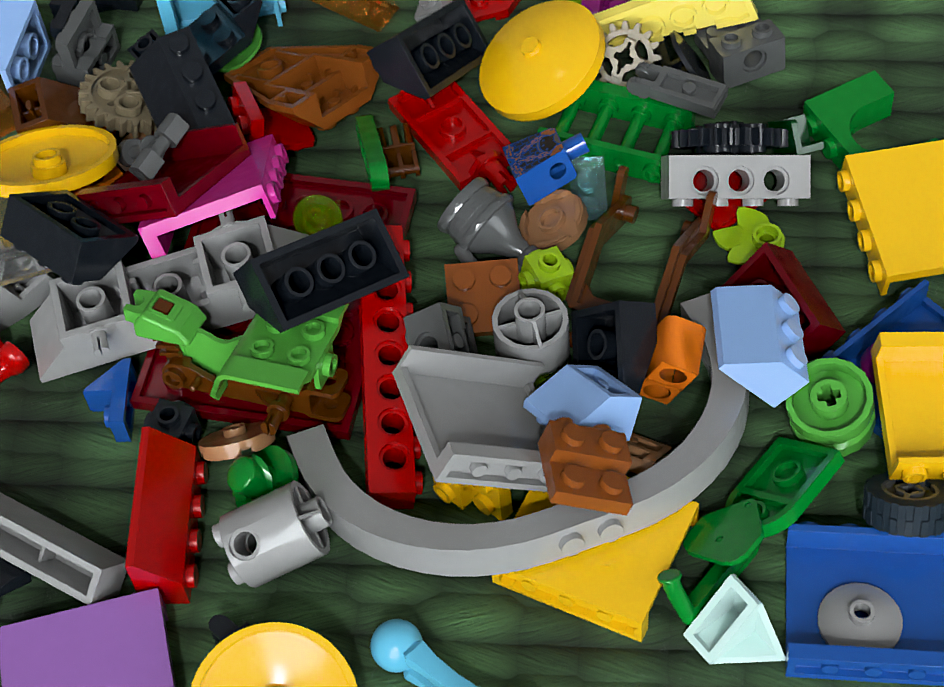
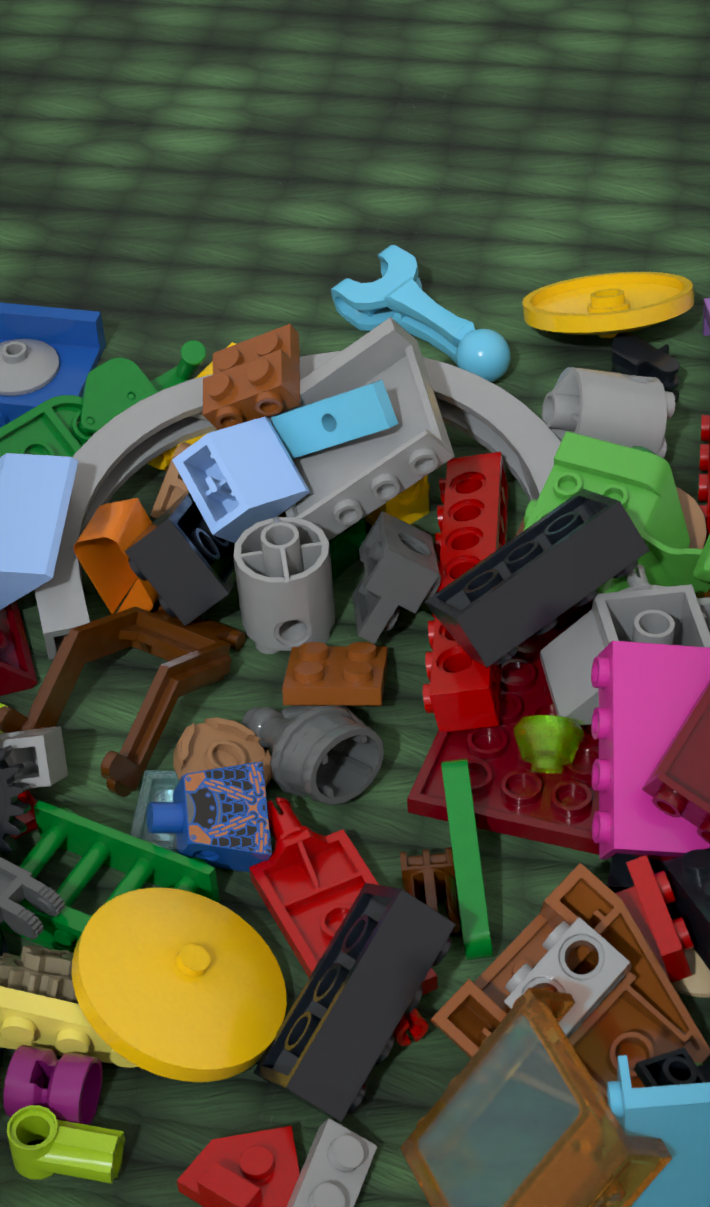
camera: 175 degrees left, 10 degrees down
lime brick [518,246,574,301] -> none
light aqua slope [683,574,786,665] -> none
none -> medium azure tile [271,380,399,459]
none -> light grey brick [504,917,632,1051]

